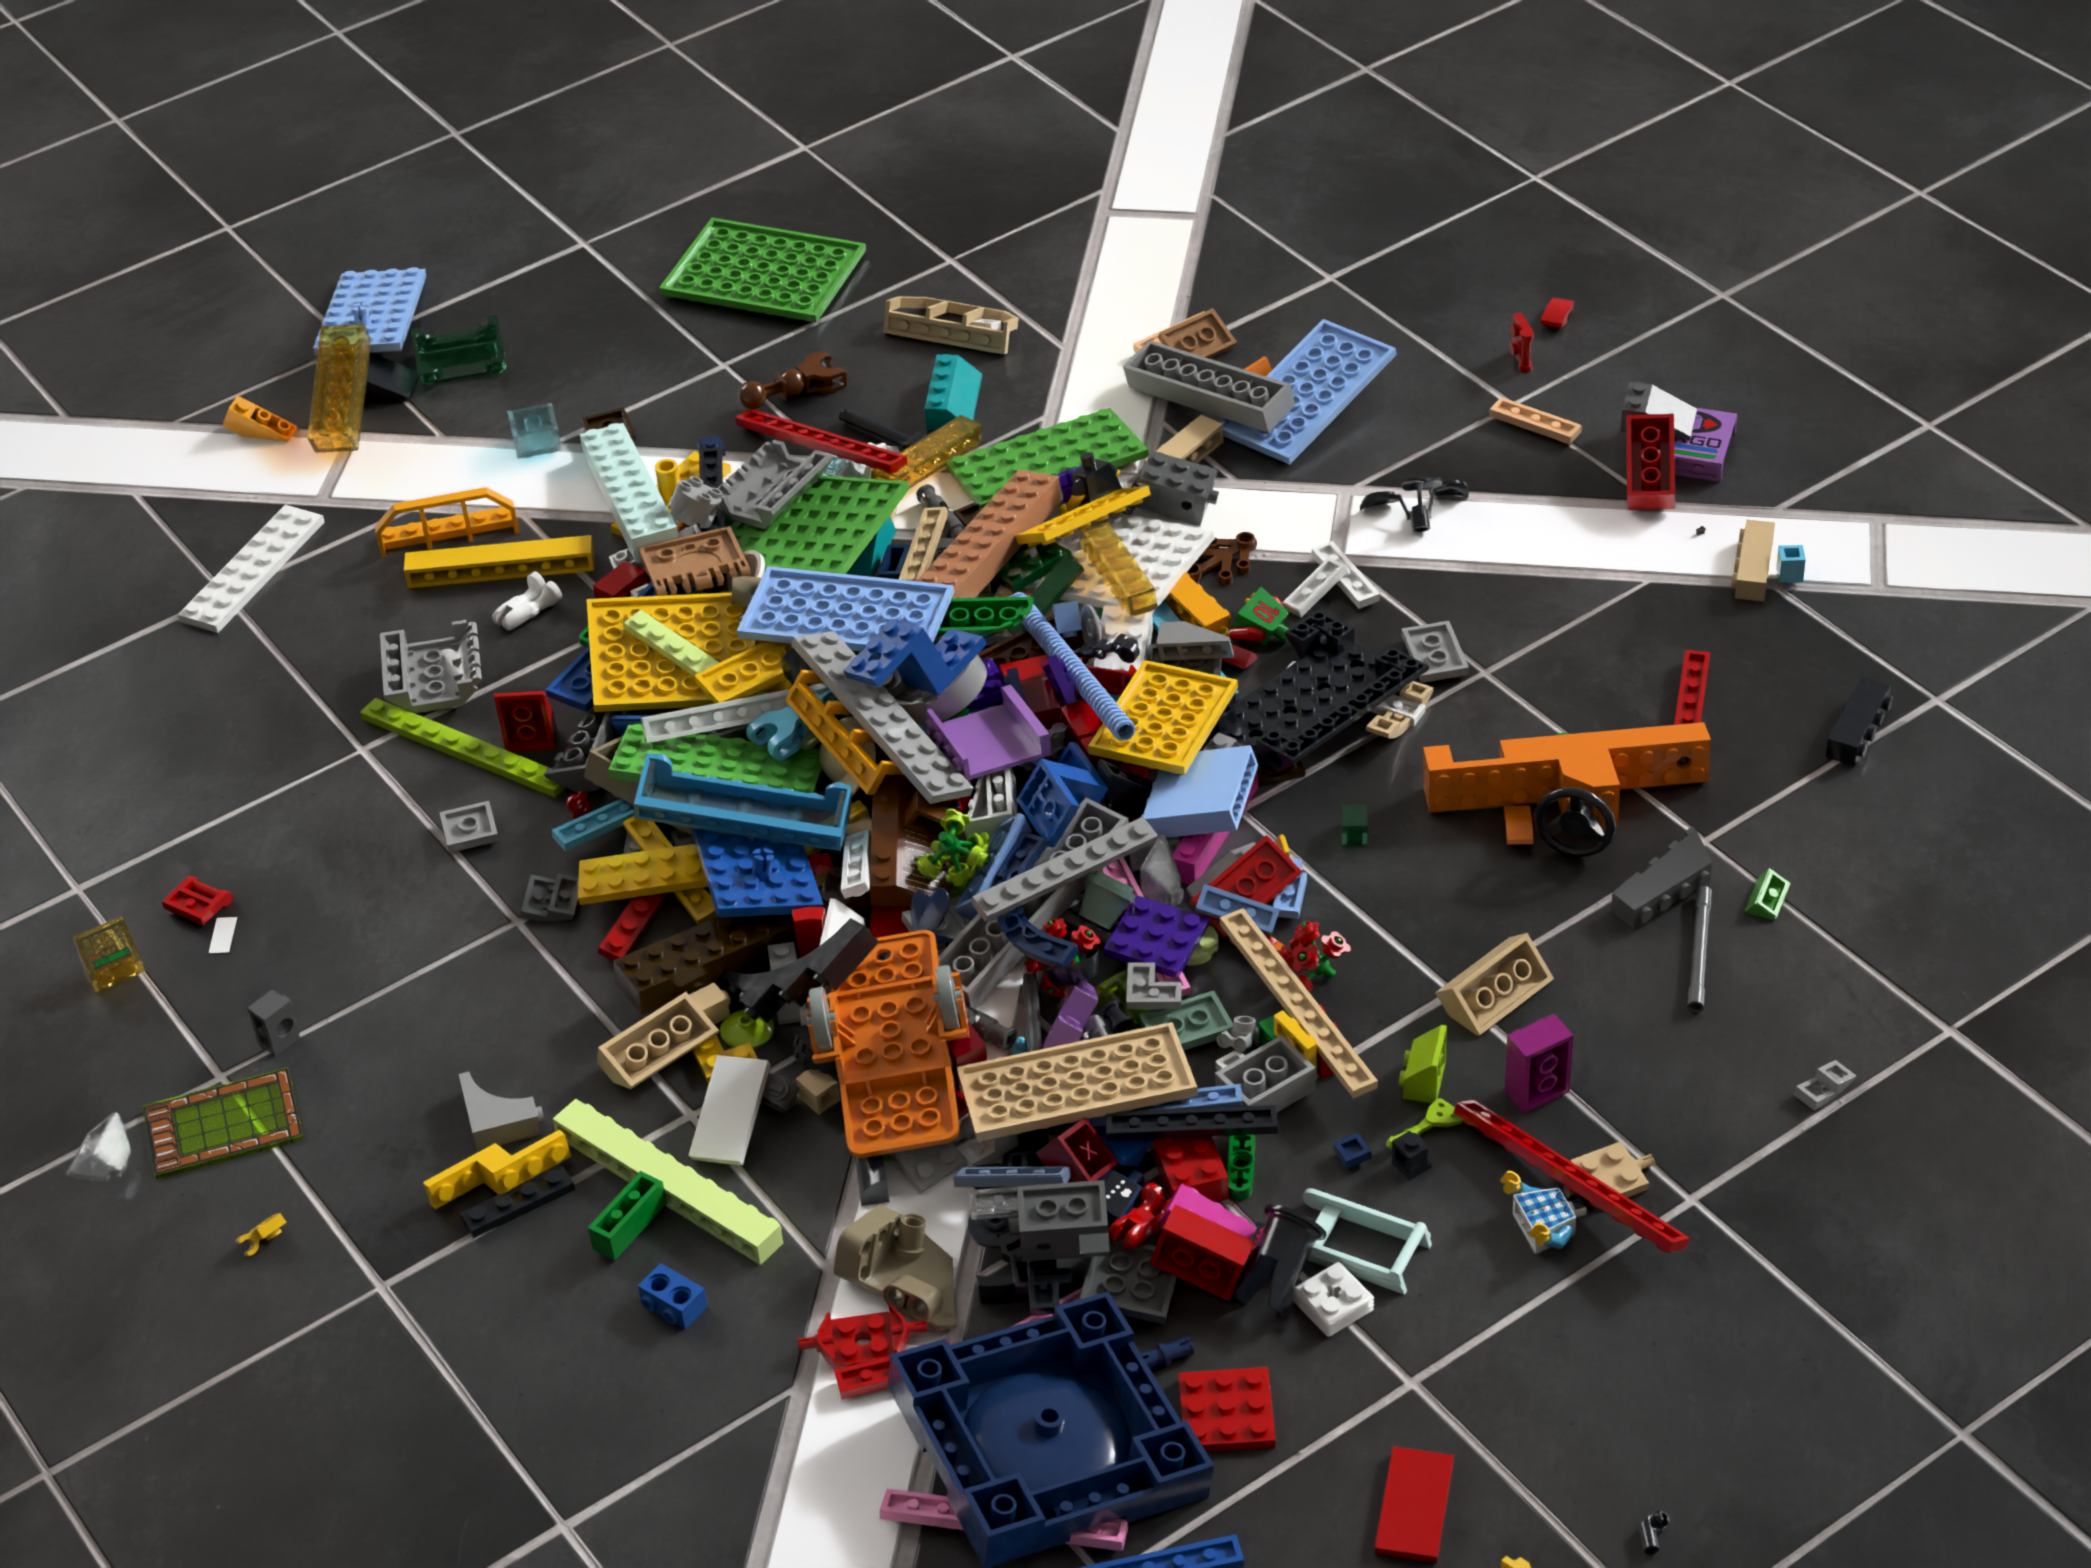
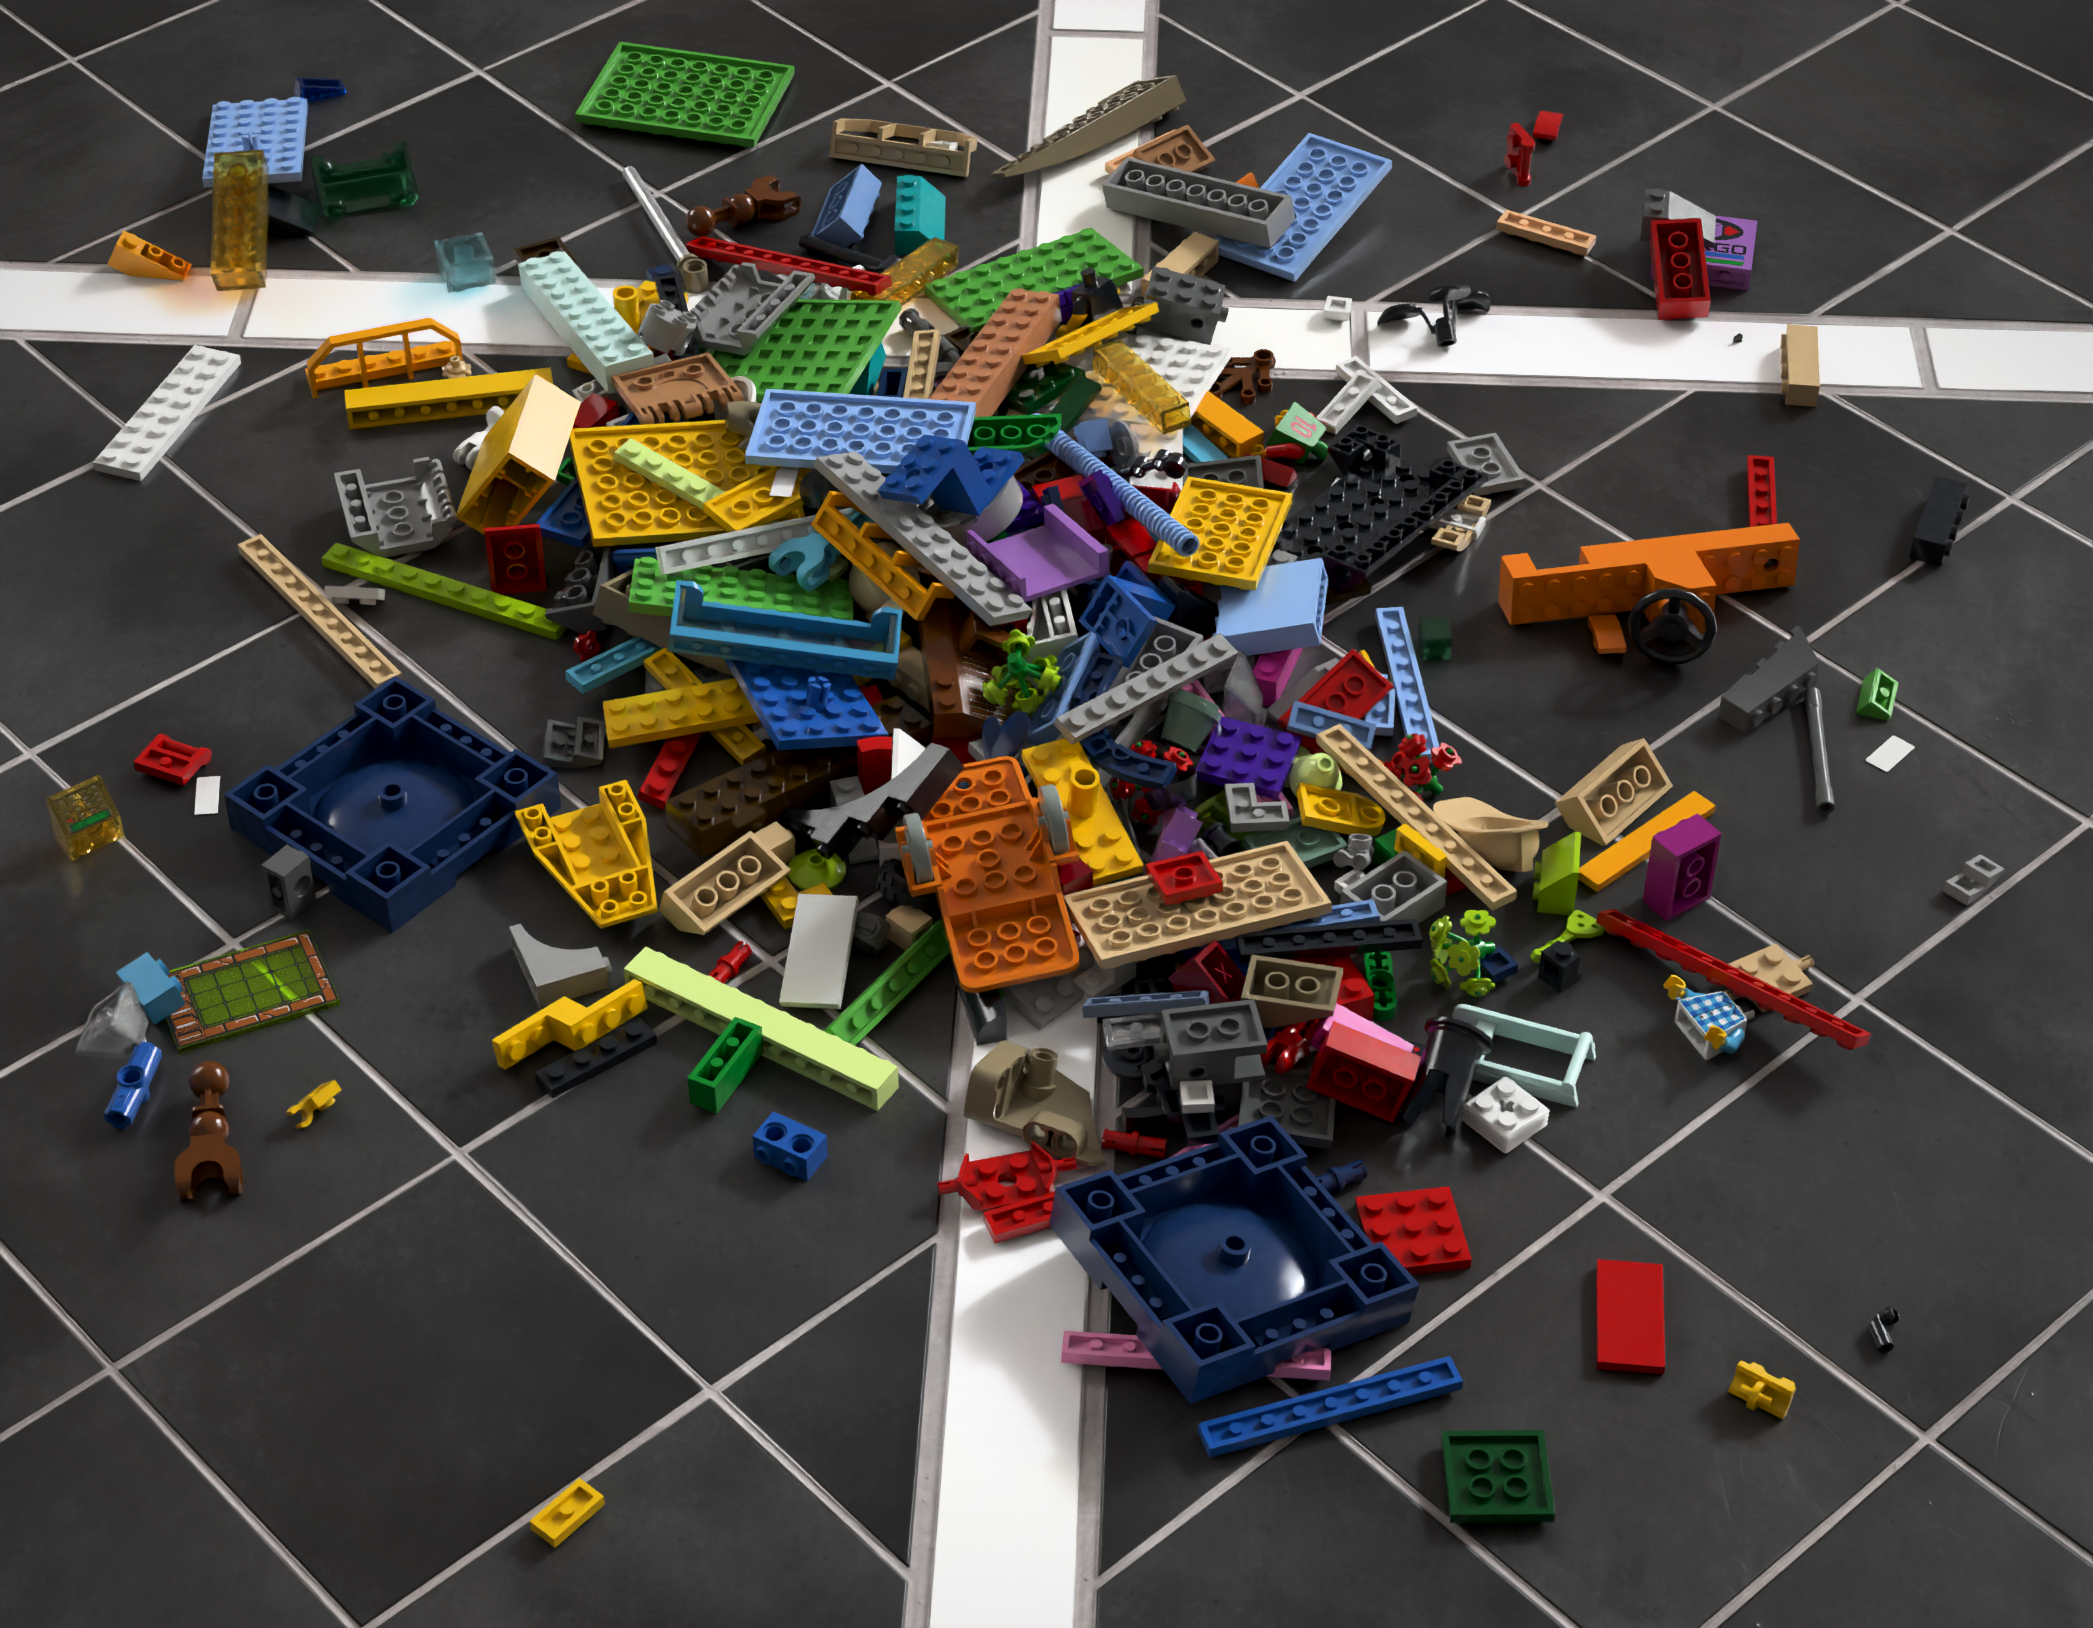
camera: 10 degrees left, 0 degrees up
light grey plate [439,801,499,853] -> none
white plate [841,829,871,899] -> none
light grey slope [1157,621,1234,661] -> none
medium azure brick [1776,545,1806,583] -> none
none -> blue piece [104,1042,162,1129]
none -> dark azure brick [116,952,186,1025]
none -> reddish brown piece [174,1061,244,1200]
none -> dark blue brick [224,676,561,933]
none -> tan plate [237,534,403,689]
none -> clear blue slope [294,77,346,102]
none -> white plate [324,586,385,605]
none -> tan plant [442,356,471,379]
none -> yellow brick [456,374,581,535]
none -> yellow wedge [515,780,658,929]
none -> flat silver piece [622,166,709,294]
none -> red pin [707,941,753,984]
none -> white sticker [769,467,799,497]
none -> medium blue slope [811,164,882,248]
none -> bright green plate [824,916,950,1046]
none -> dark tan wedge [991,75,1186,179]
none -> yellow plate [1021,738,1144,887]
none -> red pin [1101,1128,1168,1159]
none -> red plate [1146,851,1223,905]
none -> white plate [1180,1080,1215,1114]
none -> dark tan slope [1241,955,1344,1028]
none -> yellowish green hat [1289,753,1342,797]
none -> yellow tile [1296,782,1385,837]
none -> white plate [1323,296,1352,321]
none -> light blue plate [1375,607,1439,762]
none -> lime plant [1429,910,1496,997]
none -> tan piece [1433,797,1548,872]
none -> light orange tile [1578,791,1716,892]
none -> white sticker [1866,736,1915,772]

